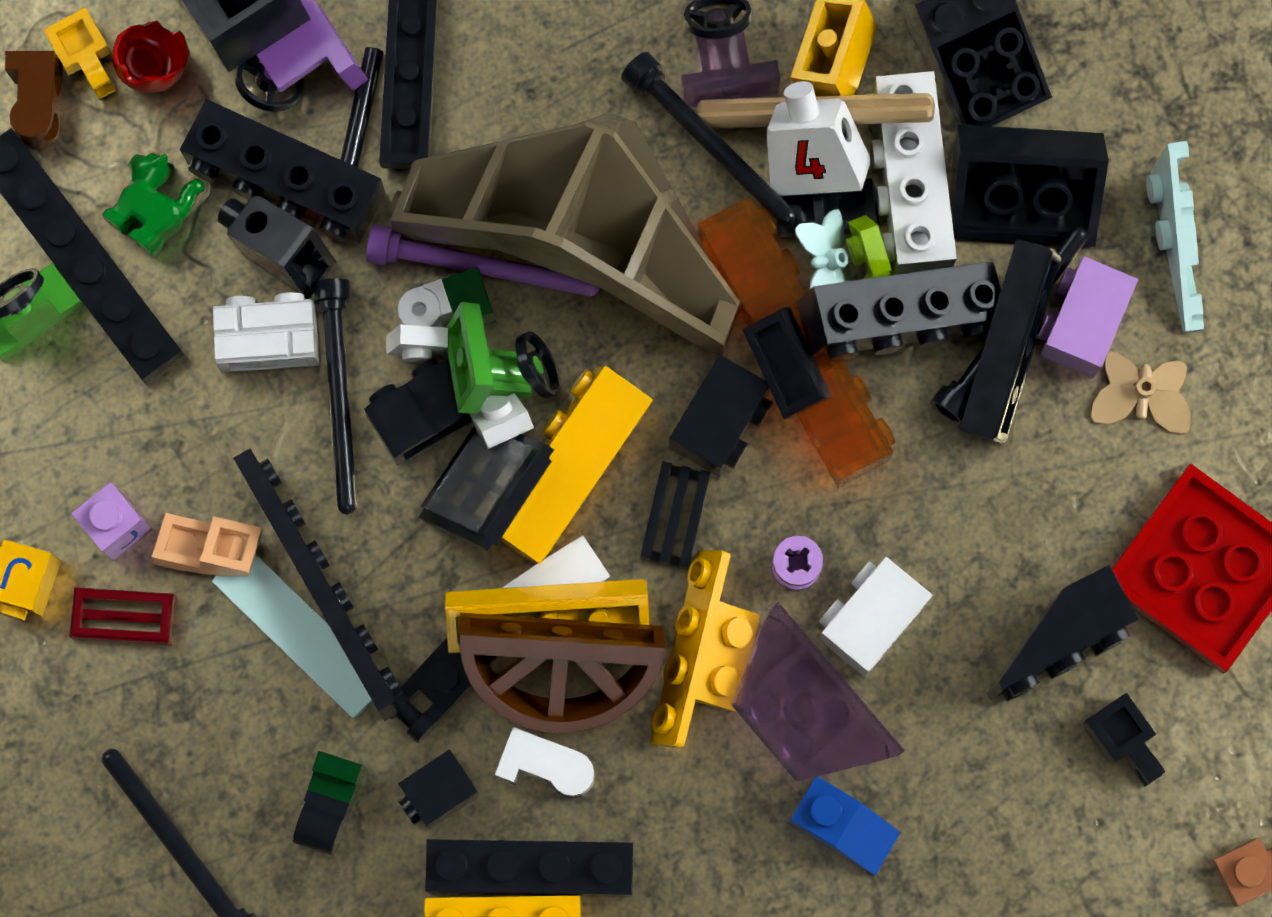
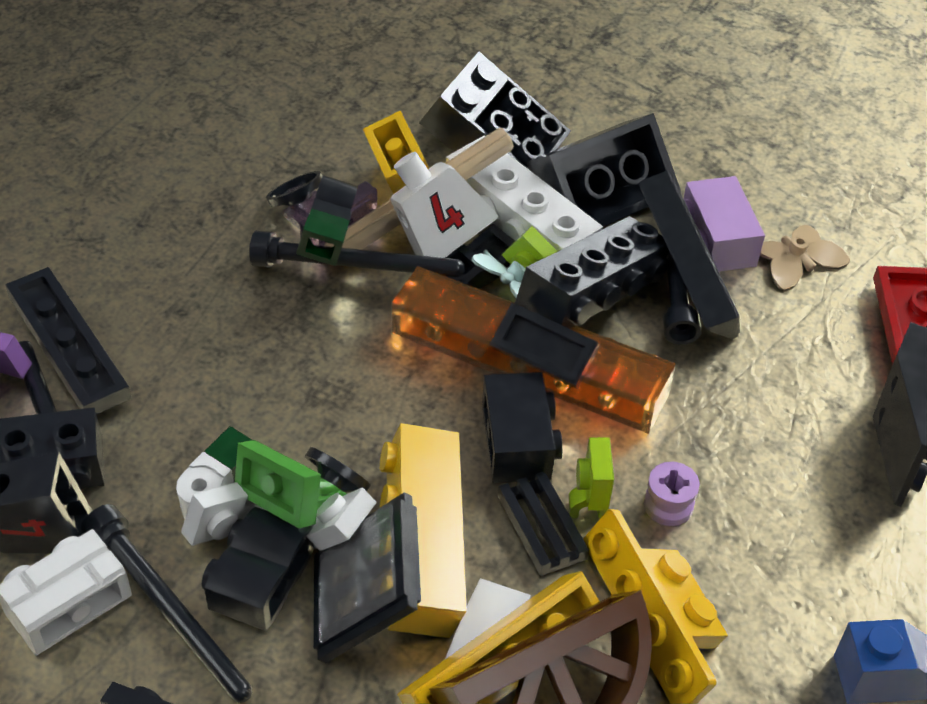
camera: 40 degrees left, 30 degrees down
medium lavender piece [366,224,600,296] -> none
dark tan panel [388,112,741,355] -> none
clear purple wing [731,602,905,782] -> none
white brick [819,557,933,678] -> none
light aqua wing [1146,141,1204,334] -> none
none -> leg [296,175,358,266]
none -> lime plate [569,437,614,518]

